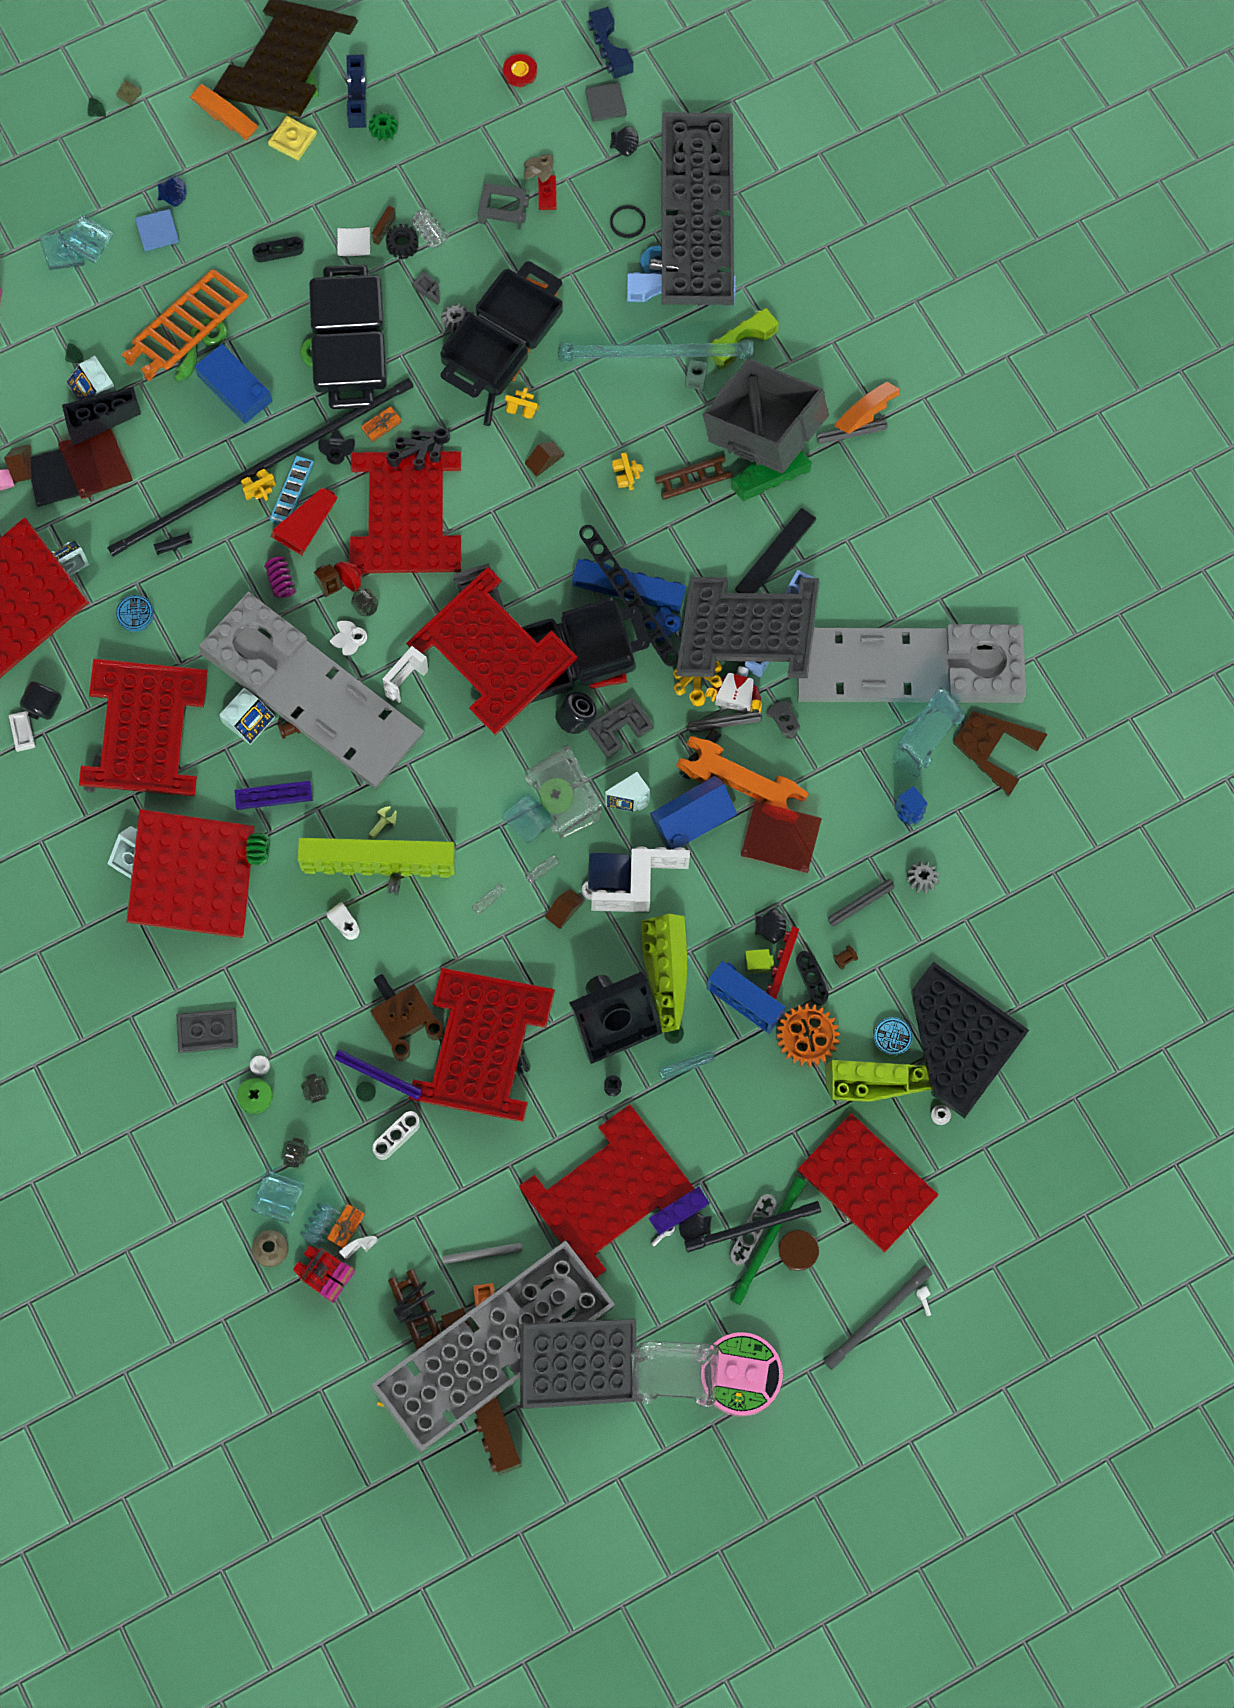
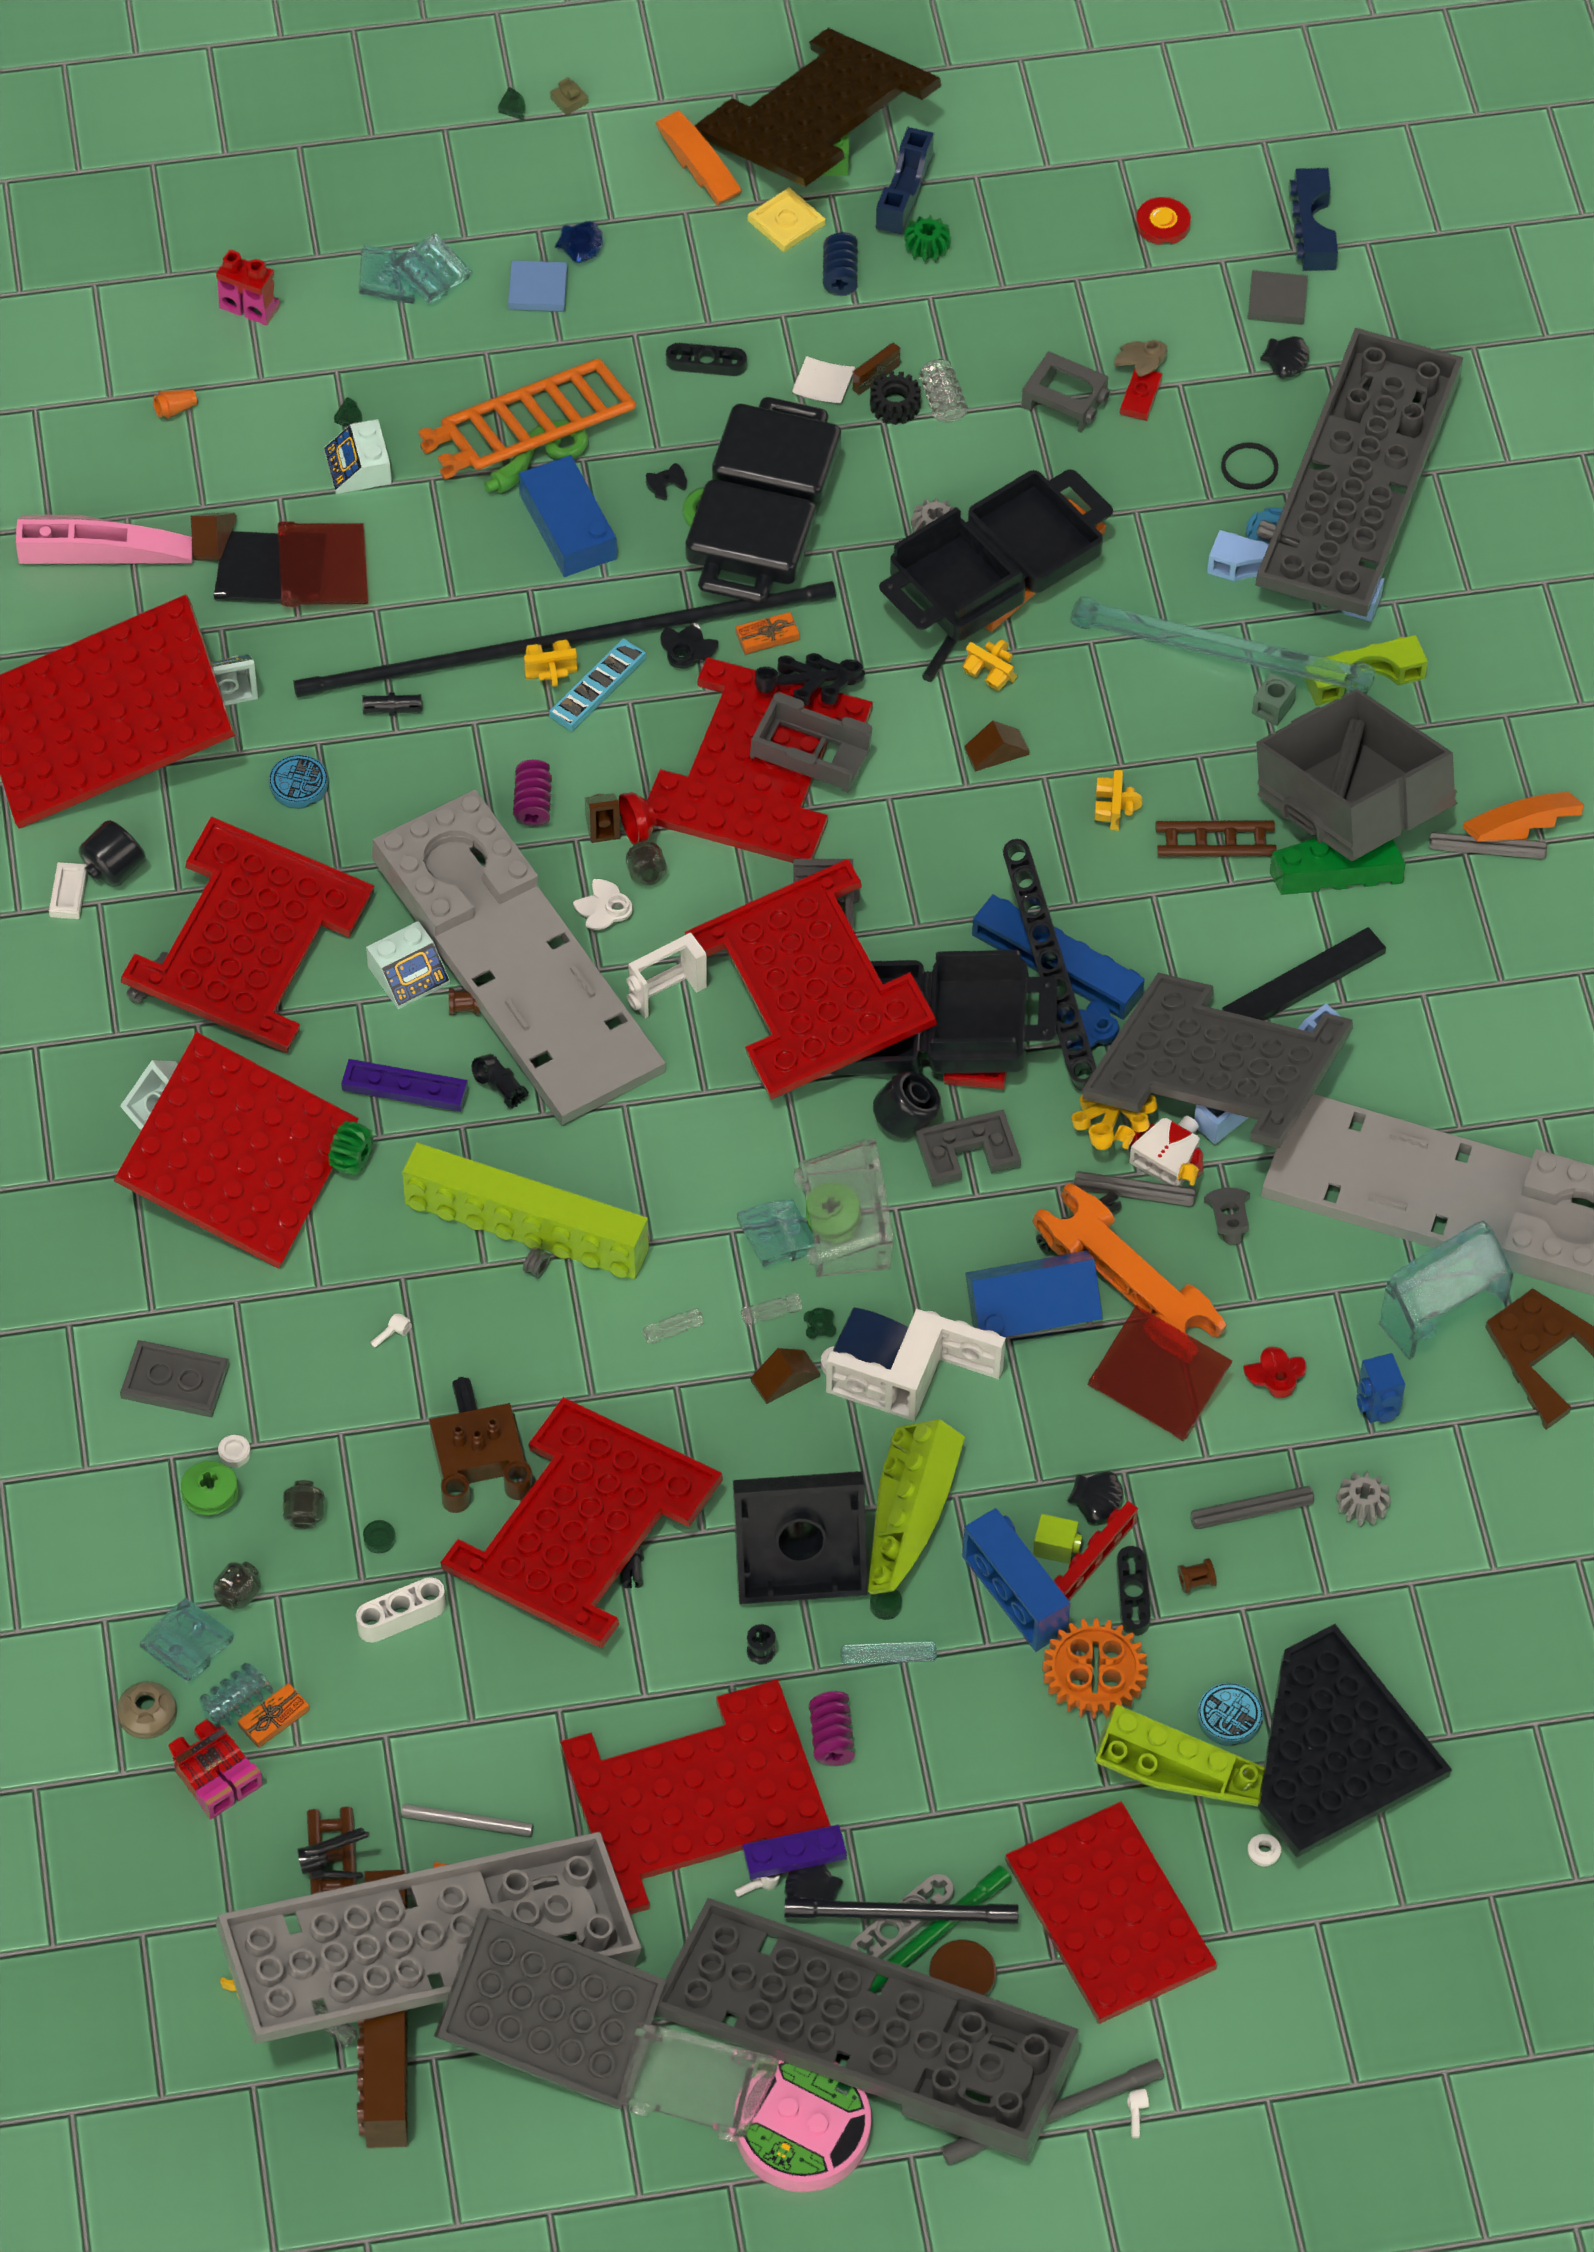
camera: 20 degrees right, 15 degrees down
black wedge [62,387,141,446] -> none
red slope [270,488,338,556] -> none
white piece [325,902,360,940] -> none
dark purple axle [334,1050,422,1100] -> none
white slope [339,1236,379,1260] -> none
yellowish green bar [369,806,397,839] -> none
dark grey slope [412,272,440,305] -> none
light aqua slope [605,772,650,812] -> none
none -> white hand [370,1314,412,1348]
none -> black connector [471,1054,529,1109]
none -> black piece [646,463,687,501]
none -> dark grey piece [654,1898,1079,2160]
none -> dark grey piece [750,693,873,793]
none -> clear green plate [803,1308,836,1339]
none -> magenta piece [809,1691,855,1766]
none -> dark blue piece [823,232,858,296]
none -> red plate [1243,1346,1307,1398]

